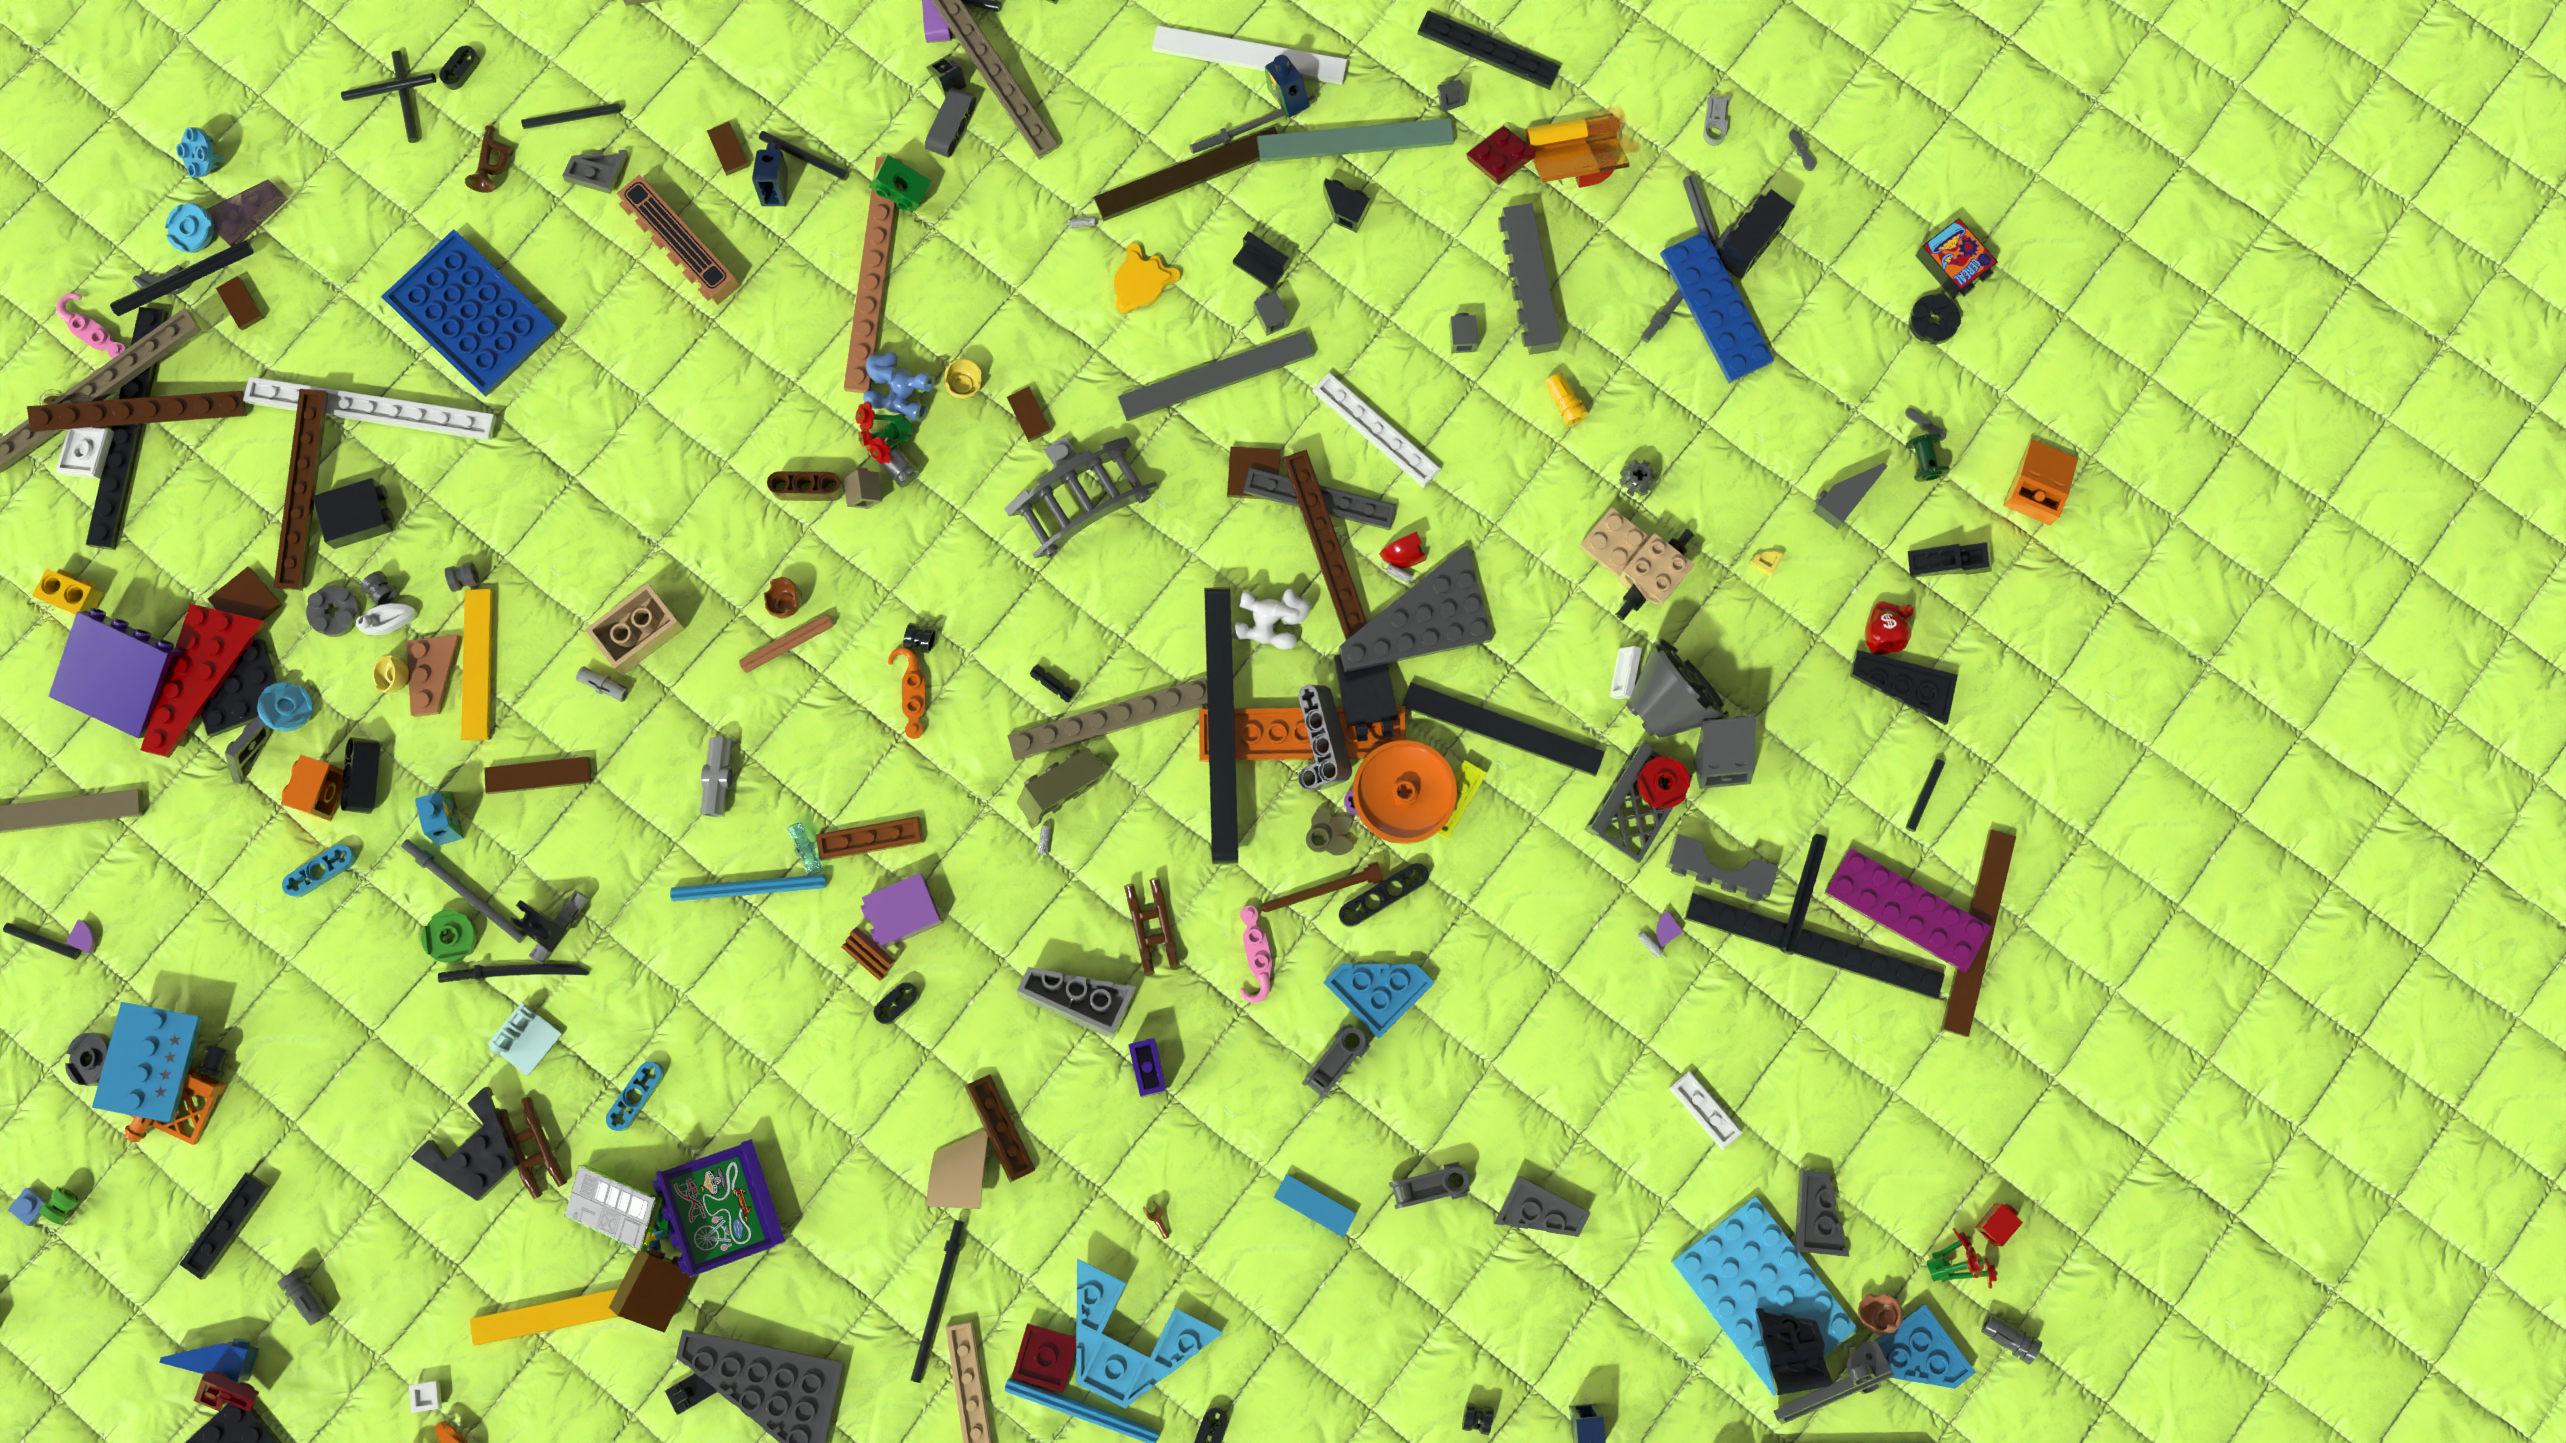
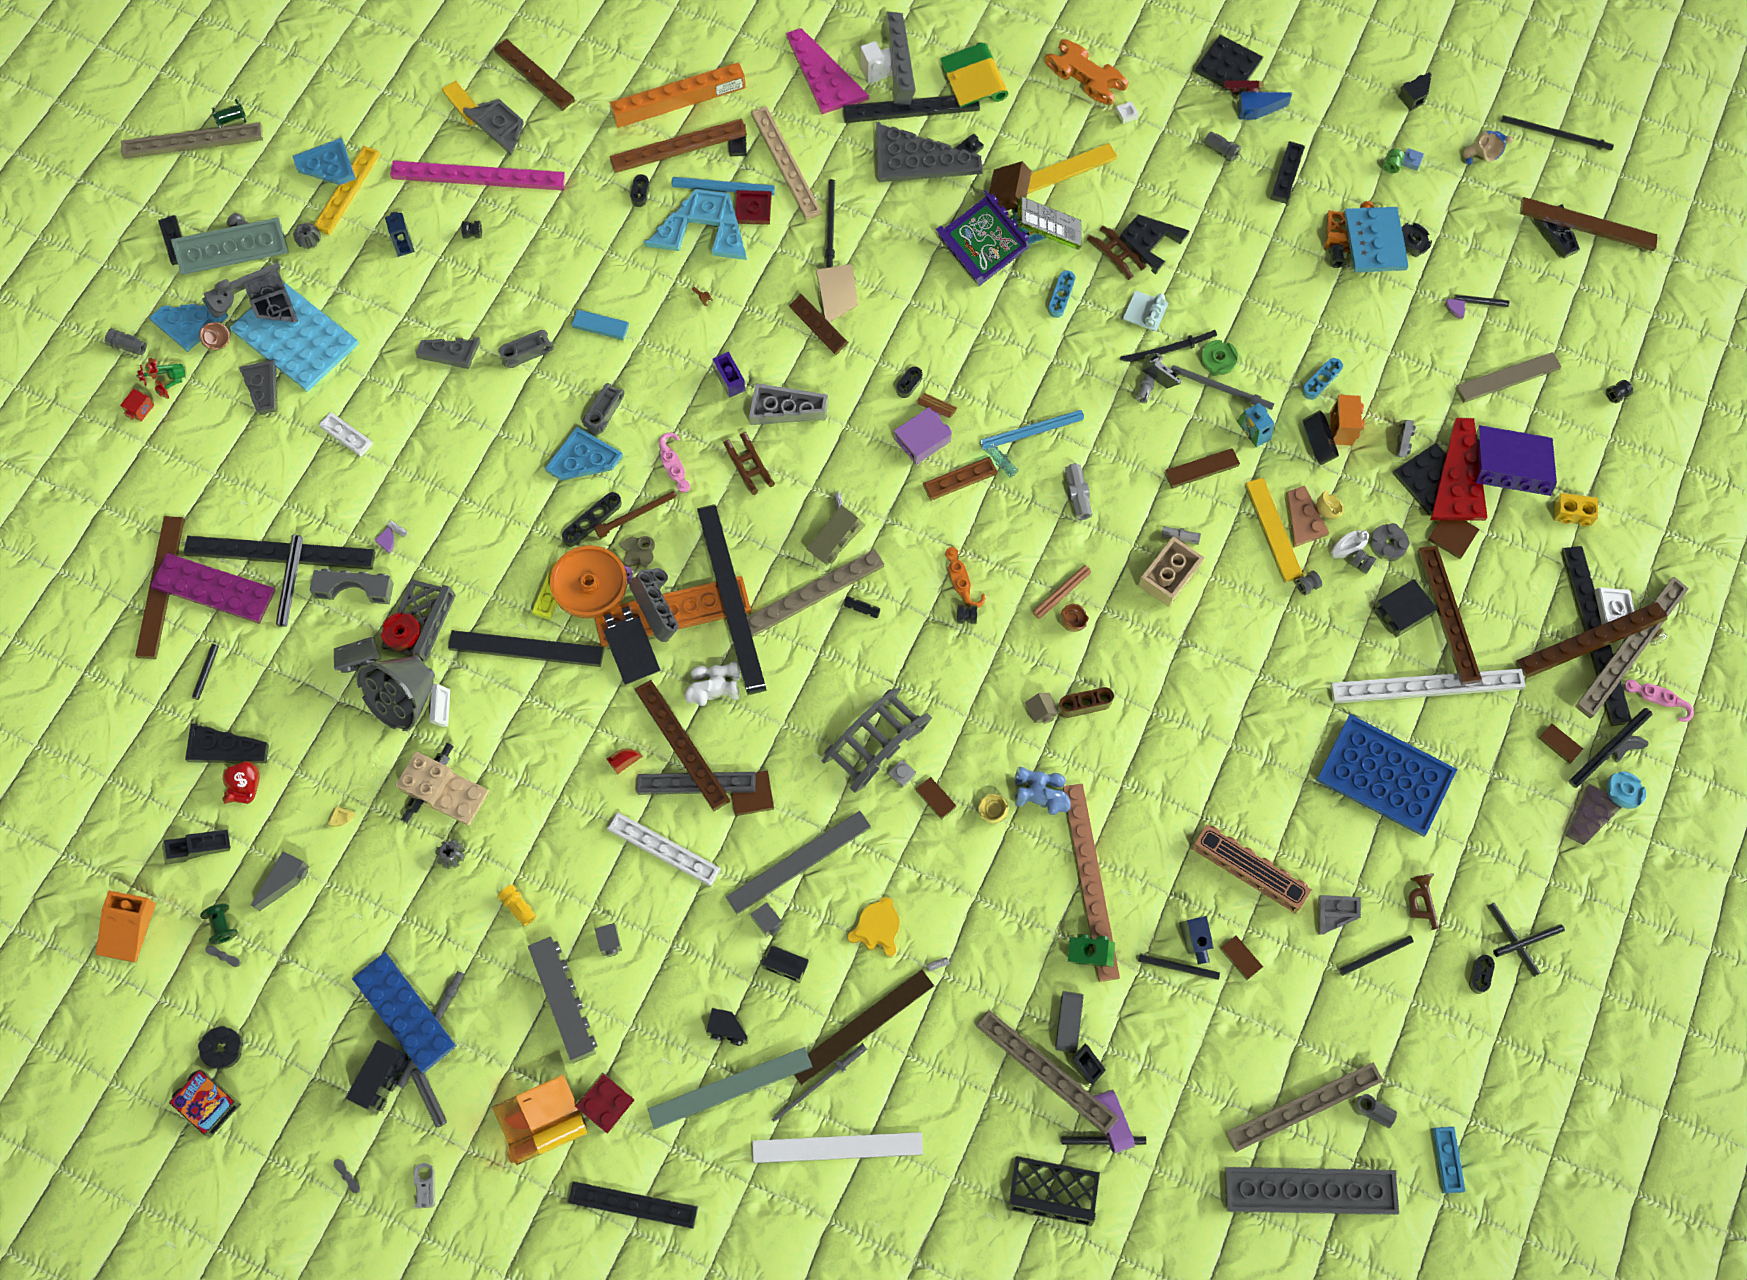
camera: 165 degrees right, 10 degrees down
dark azure plate [176,127,224,178] -> none
medium azure tile [257,682,313,732] -> none
plant [855,401,912,464] -> none
flat silver piece [876,439,919,488] -> none
dark blue torso [1265,55,1310,118] -> none
dark grey wing [1338,546,1493,672] -> none
white piece [1380,562,1418,585] -> none
dark grey tile [1437,79,1466,112] -> none

